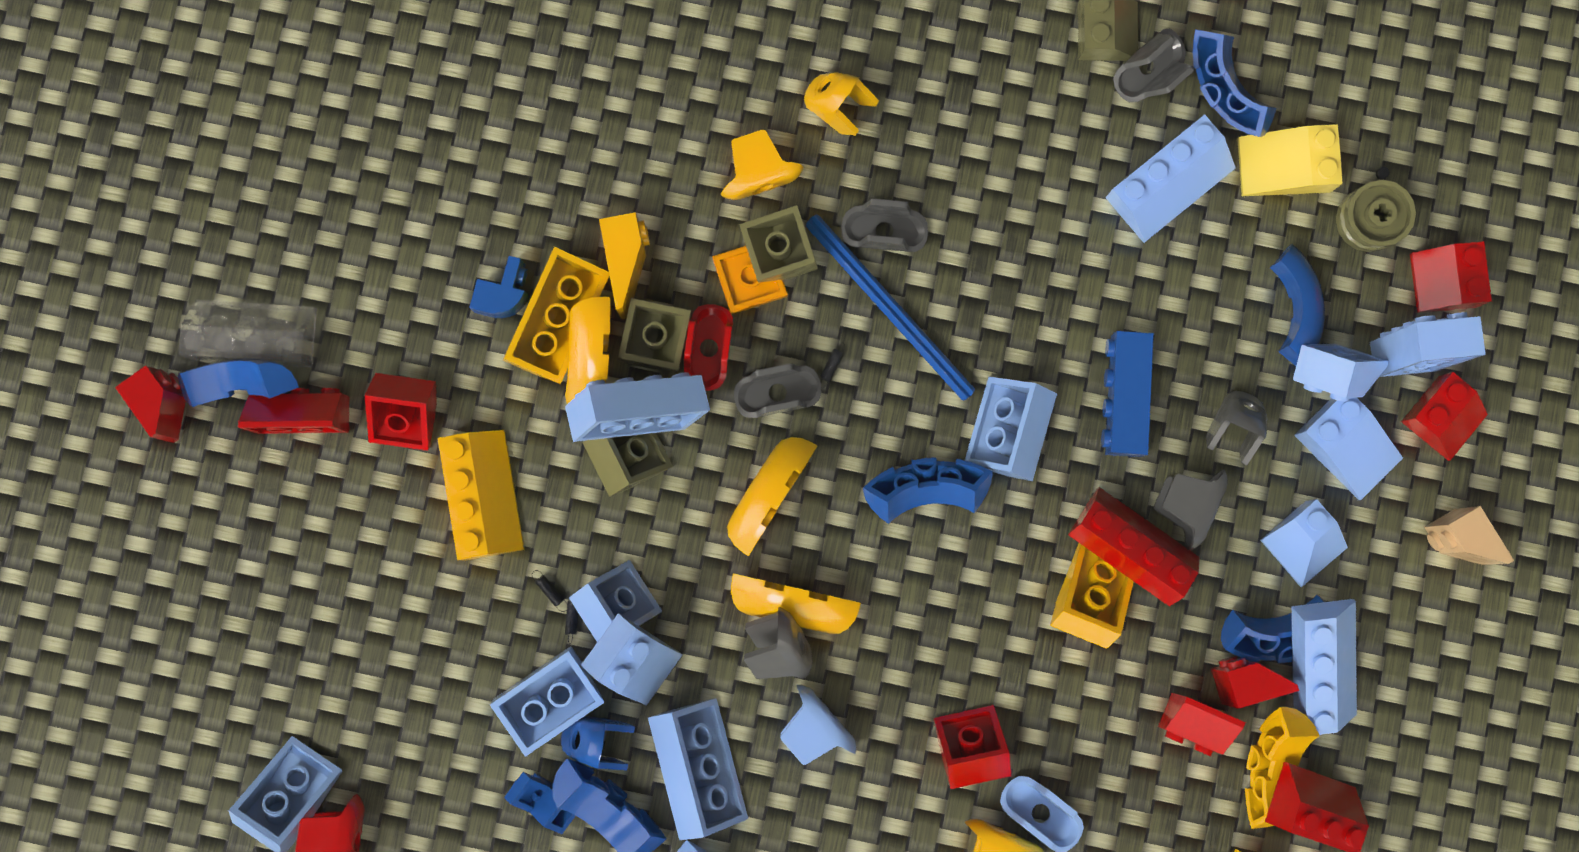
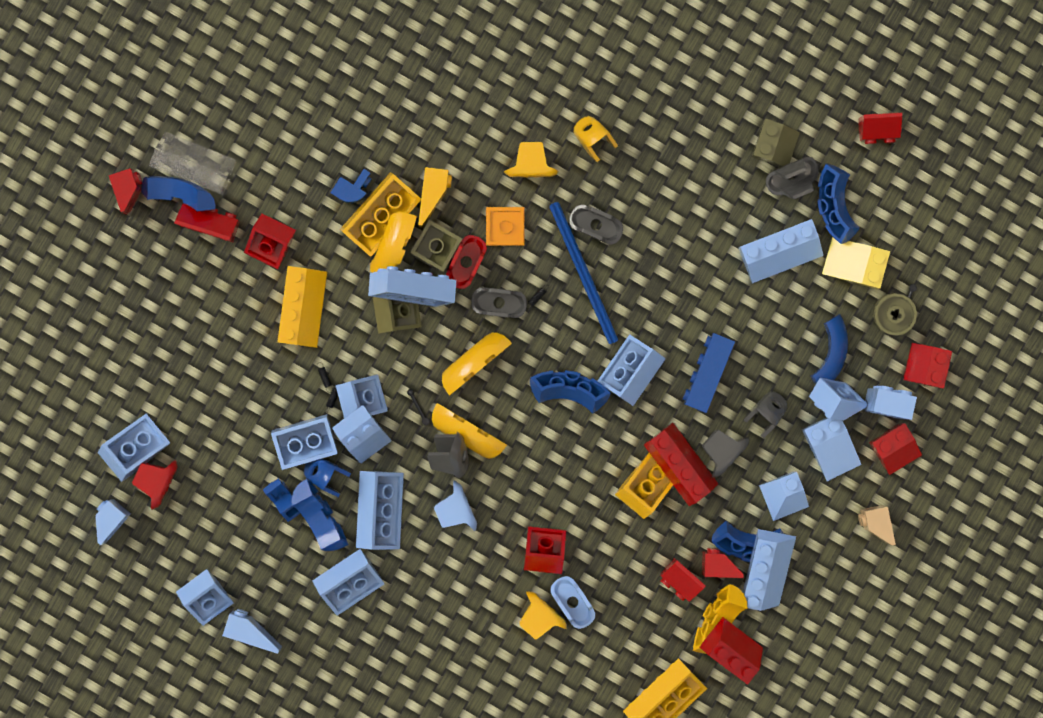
camera: 20 degrees right, 5 degrees up
olive slope [739,205,818,283] -> none
none -> black hinge [407,389,429,425]

